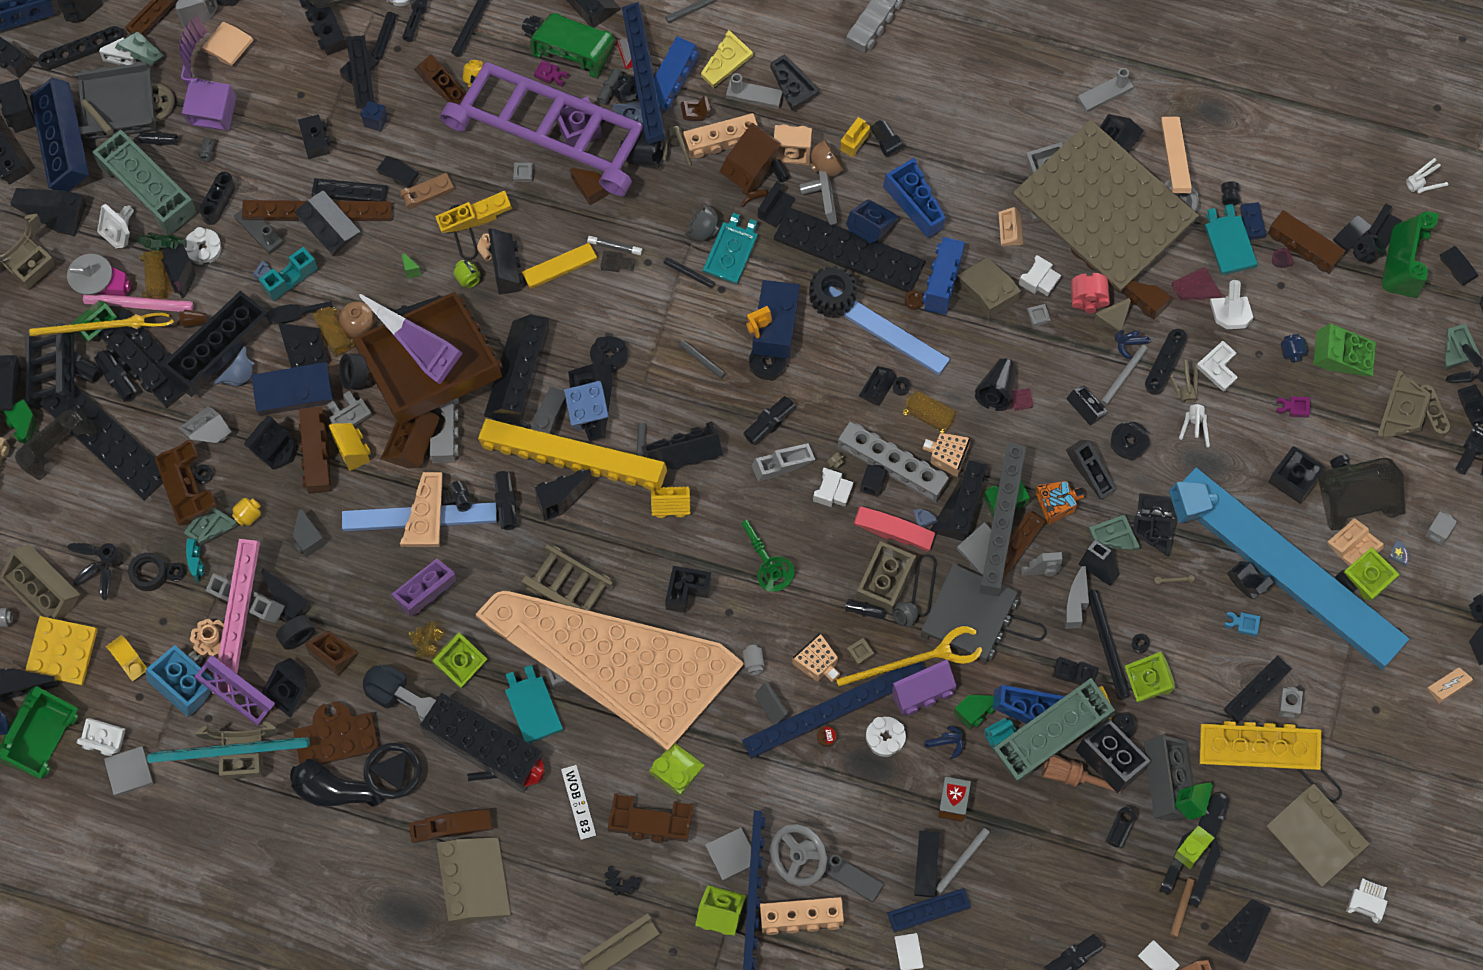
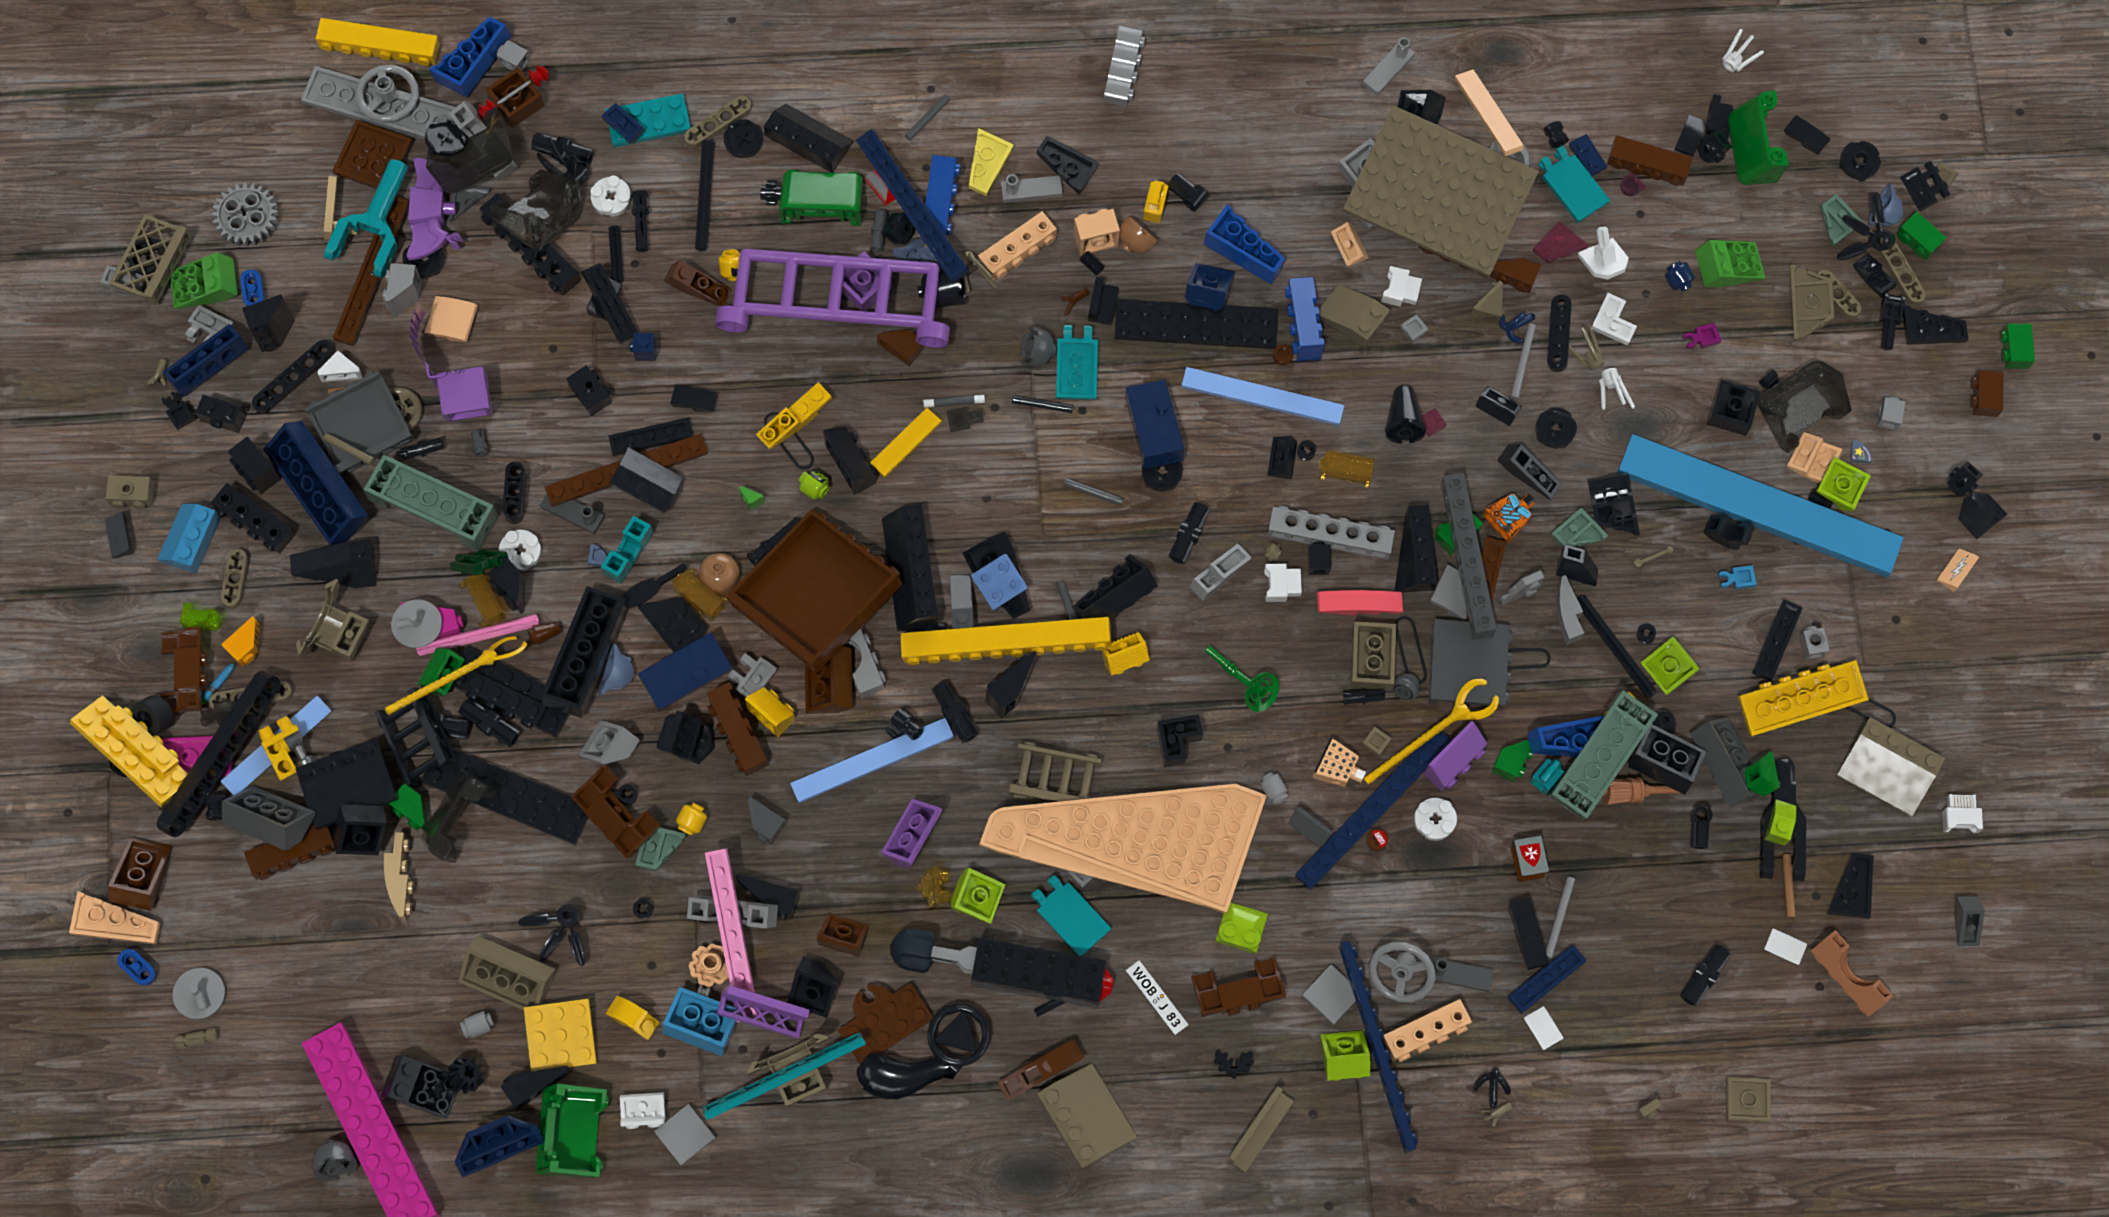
camera: 25 degrees left, 5 degrees up
white piece [97,204,134,248] -> none
sand green wing [115,31,164,66] -> none
black tyre [128,553,167,591] -> none
teal slope [186,538,205,583] -> none
black tyre [276,615,315,650] -> none
black tyre [339,353,368,389] -> none
medium lavender plate [359,294,462,384] -> none
medium nougat plate [400,173,454,209] -> none
light nougat wing [400,472,443,547] -> none
light nougat arm [477,234,492,261] -> none
light grey tile [513,162,533,182] -> none
magenta plate [534,60,568,87] -> none
black plate [590,336,628,373] -> none
reddish brown bracket [680,96,711,121] -> none
reddish brown slope [719,123,781,192] -> none
light orange bracket [746,306,772,339] -> none
light grey piece [800,171,837,225] -> none
black tyre [809,266,857,318] -> none
sand blue tile [913,509,938,528] -> none
light nougat torso [923,433,971,477] -> none
dark blue piece [924,726,964,759] -> none
black slope [1052,657,1098,685] -> none
coral brick [1071,273,1110,313] -> none
dark azure torso [1168,482,1218,523] -> none

